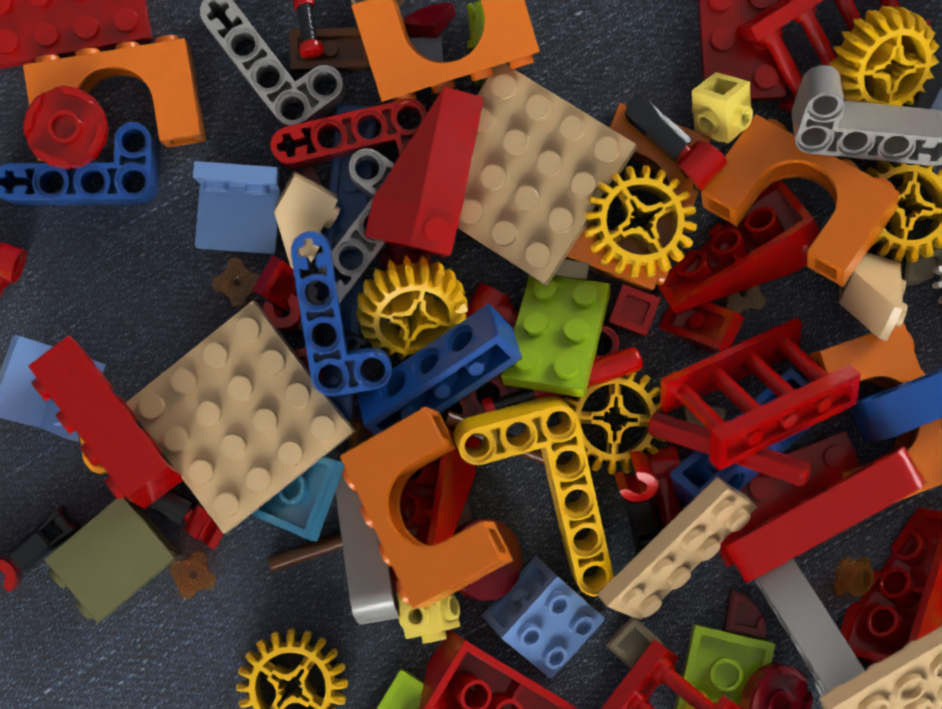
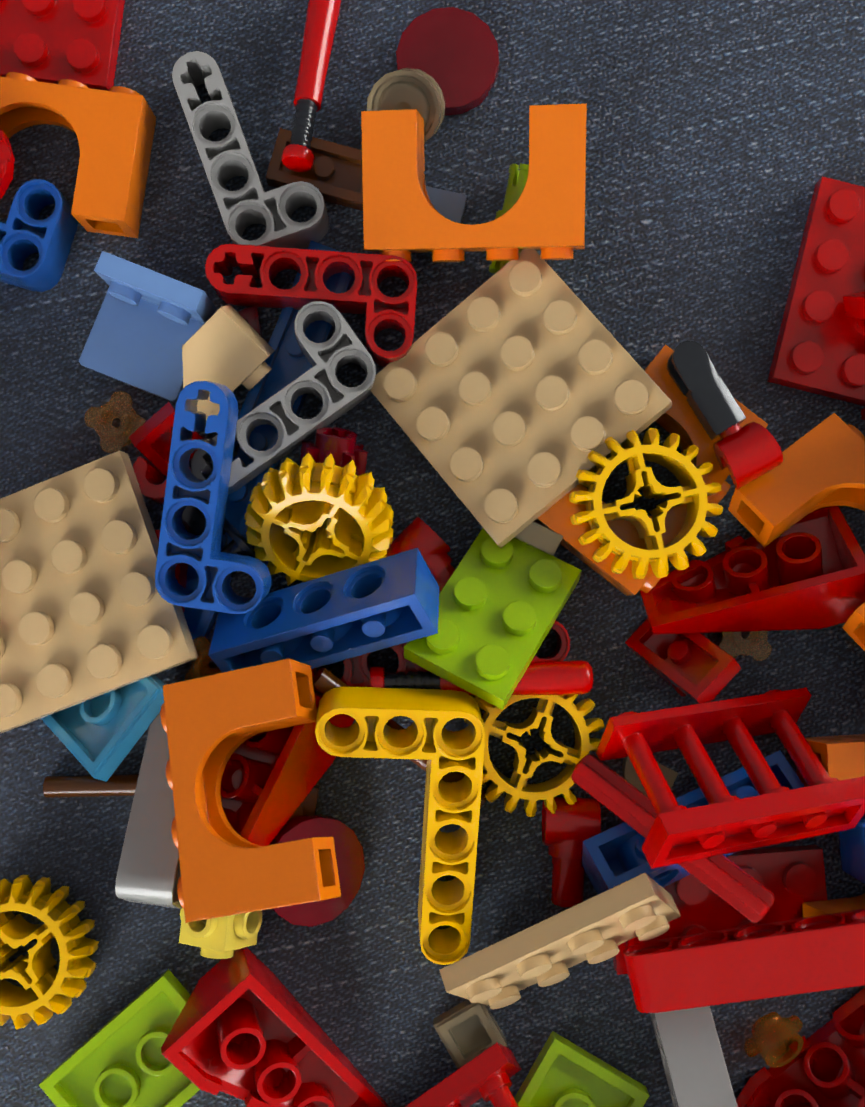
camera: 25 degrees right, 0 degrees up
red wedge [363,86,484,258] -> none
dark red tile [403,3,456,38] -> none
medium blue bracket [481,555,604,678] -> none
red plate [607,284,661,337] -> none
piece [614,451,660,556] -> none
light yellow brick [692,72,753,143] -> none
dark red tile [723,589,766,638] -> none

